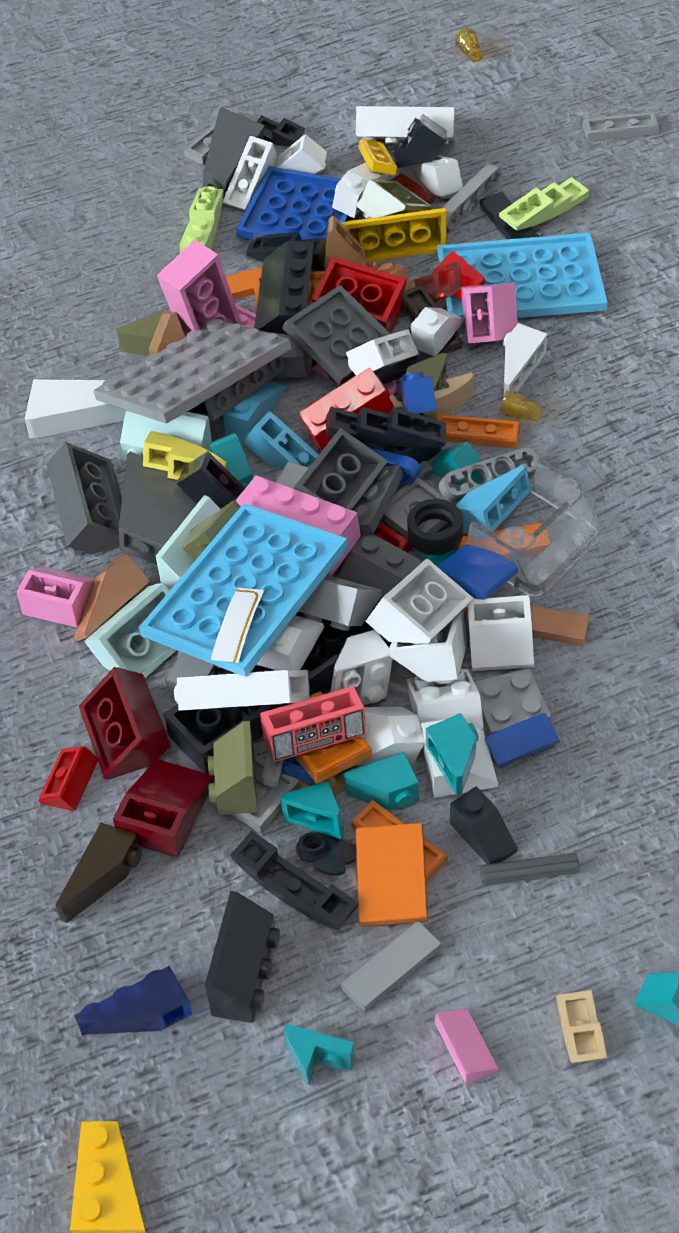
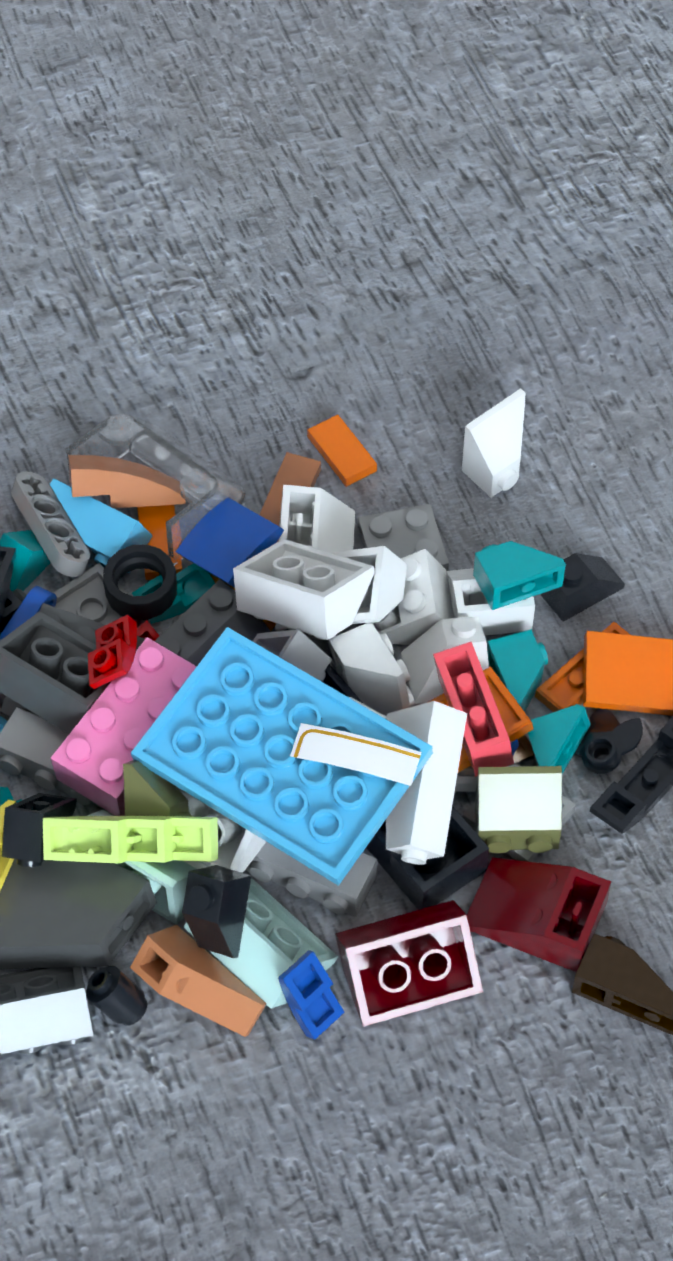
camera: 90 degrees left, 5 degrees up
bright pink slope [16,566,95,628] -> none
red slope [38,746,98,810] -> none
dark grey axle [480,853,579,885] -> none
blue slope [485,713,560,768] -> none
none -> yellowish green slope [43,816,218,863]
none -> nougat slope [68,455,186,508]
none -> black brick [86,966,148,1026]
none -> red slope [88,614,137,689]
none -> black slope [182,865,251,958]
none -> blue slope [278,950,345,1040]
none -> orange tile [307,414,377,487]
none -> white slope [462,388,526,498]

